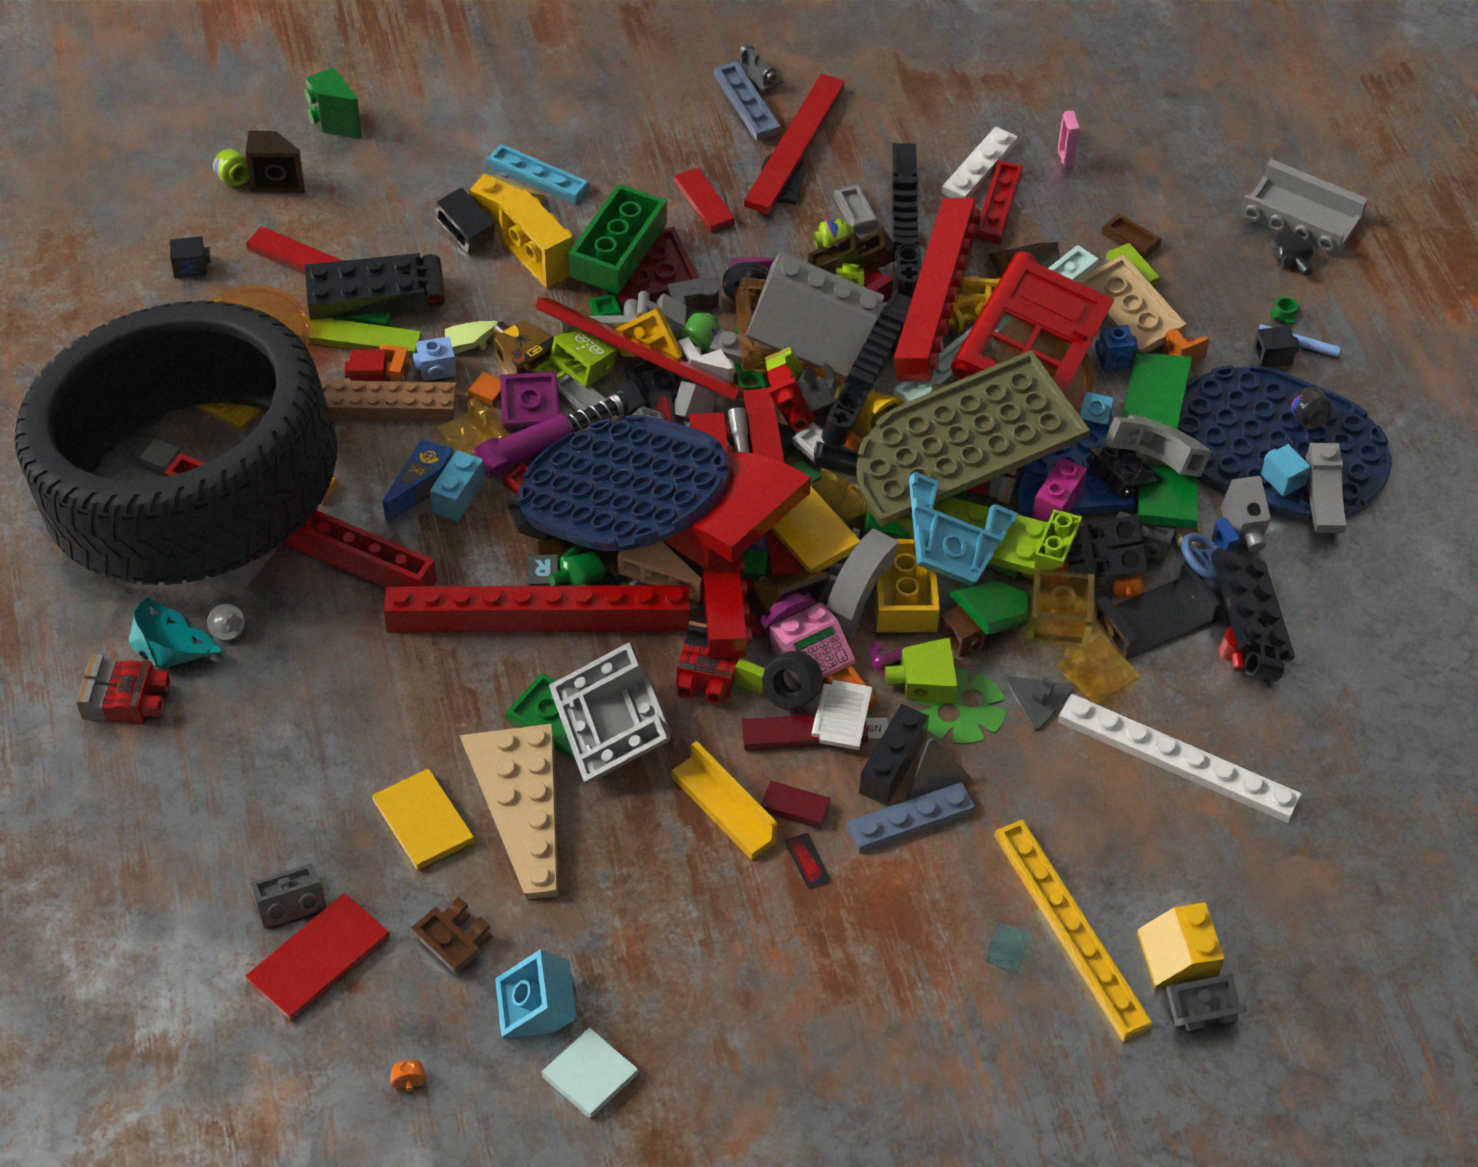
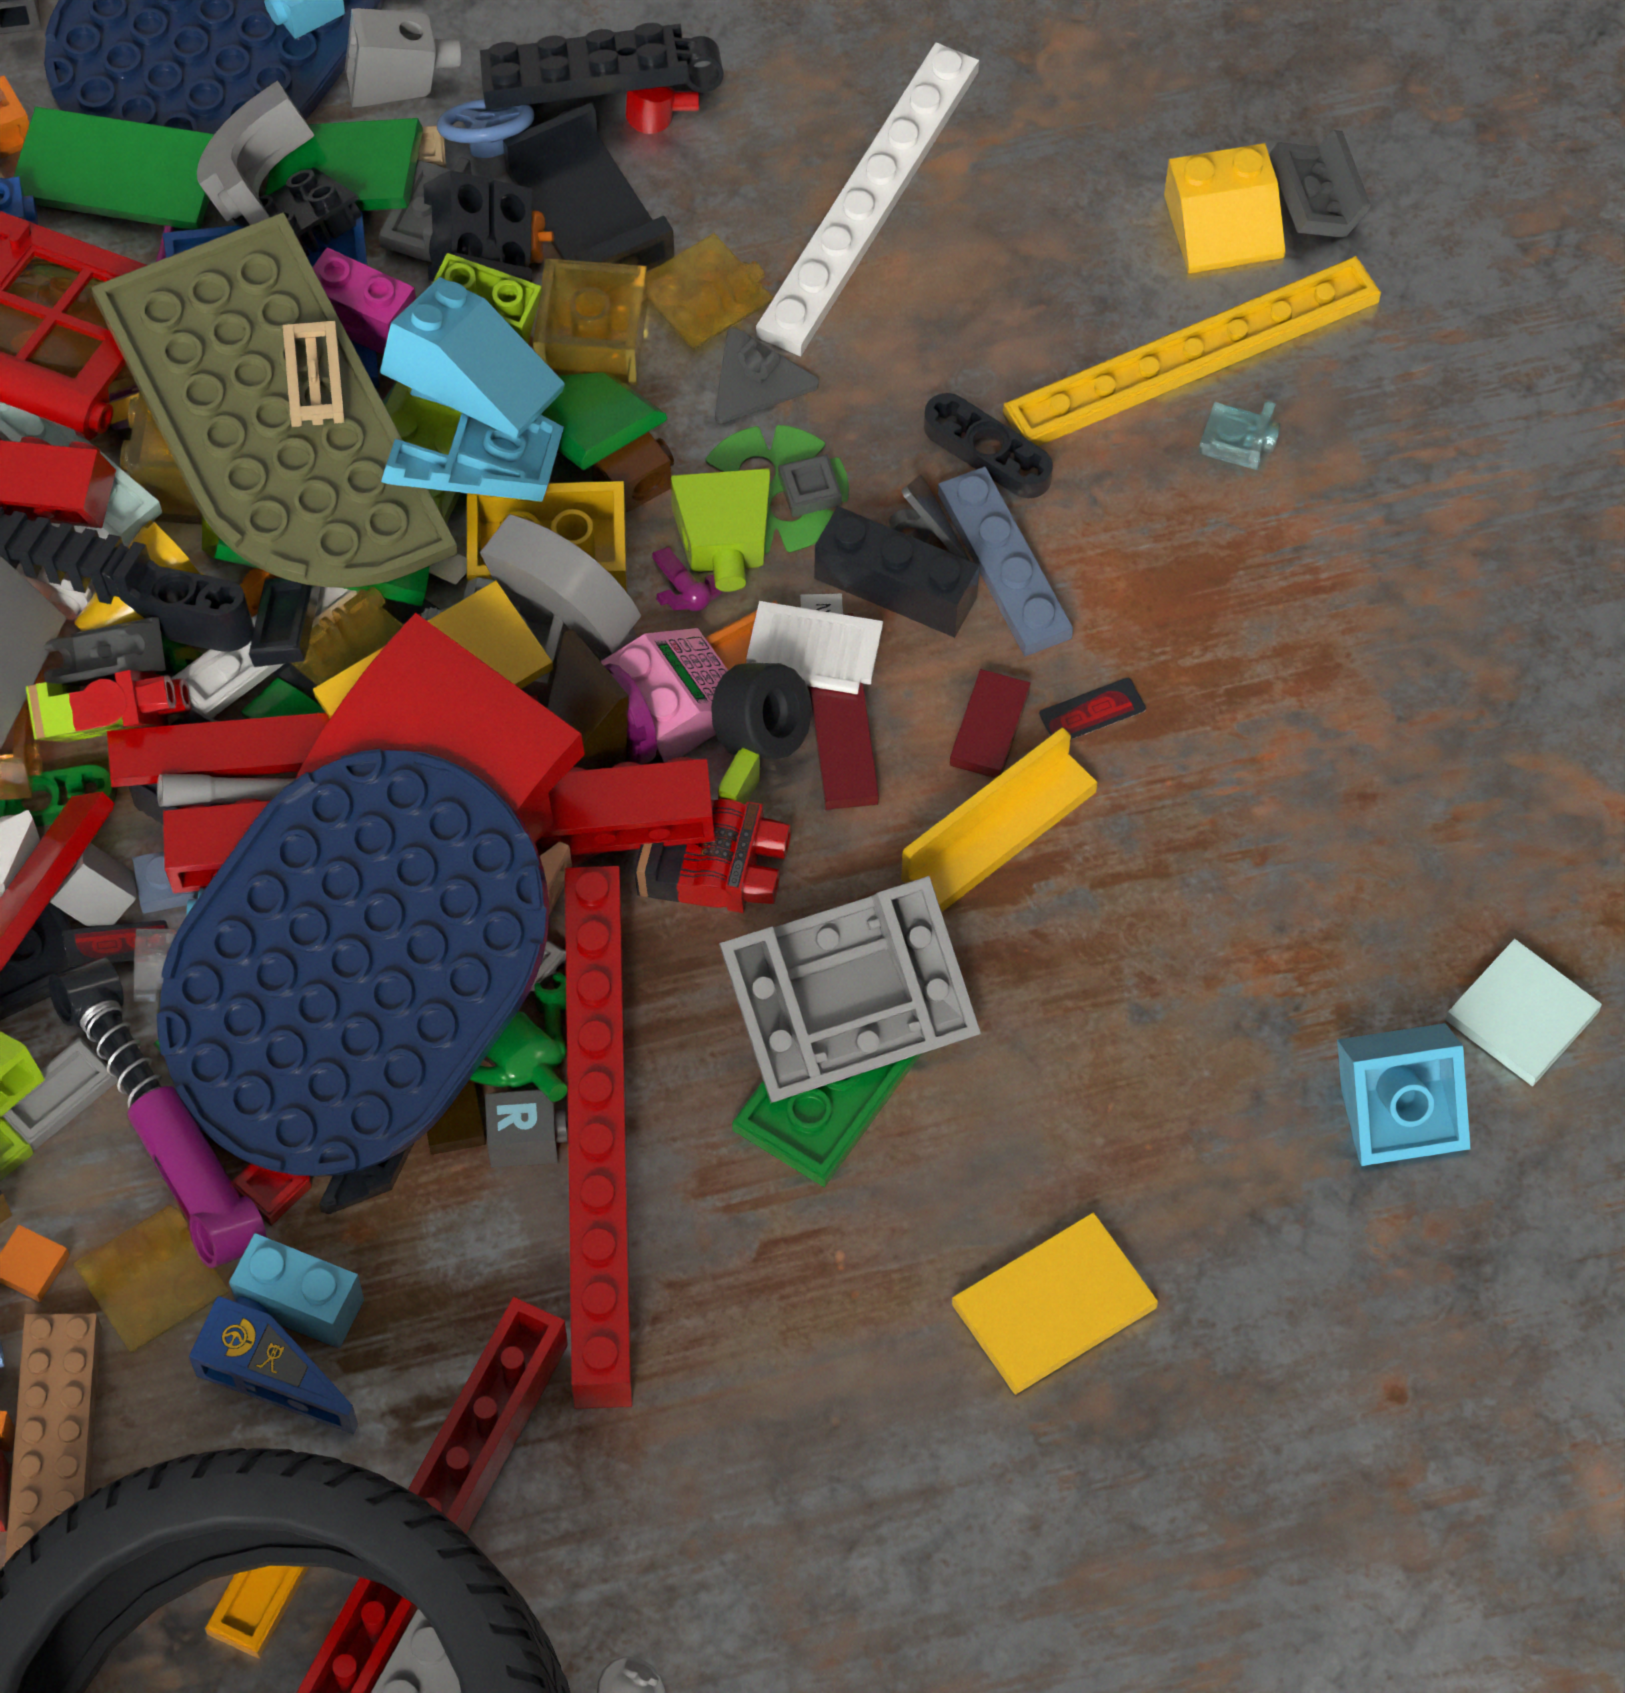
camera: 90 degrees left, 10 degrees up
red tile [245,893,390,1022] -> none
dark grey bracket [249,863,327,928] -> none
orange piece [390,1060,427,1092] -> none
reddish brown plate [411,897,492,975] -> none
tan wing [459,724,559,900] -> none
magenta tile [500,371,560,430] -> none
medium azure bracket [1080,391,1114,426] -> none
blue plate [1212,517,1240,553] -> none
none -> tan tile [283,321,345,427]
none -> medium azure slope [380,277,565,439]
none -> dark grey tile [778,454,842,517]
none -> black beam [924,393,1053,498]

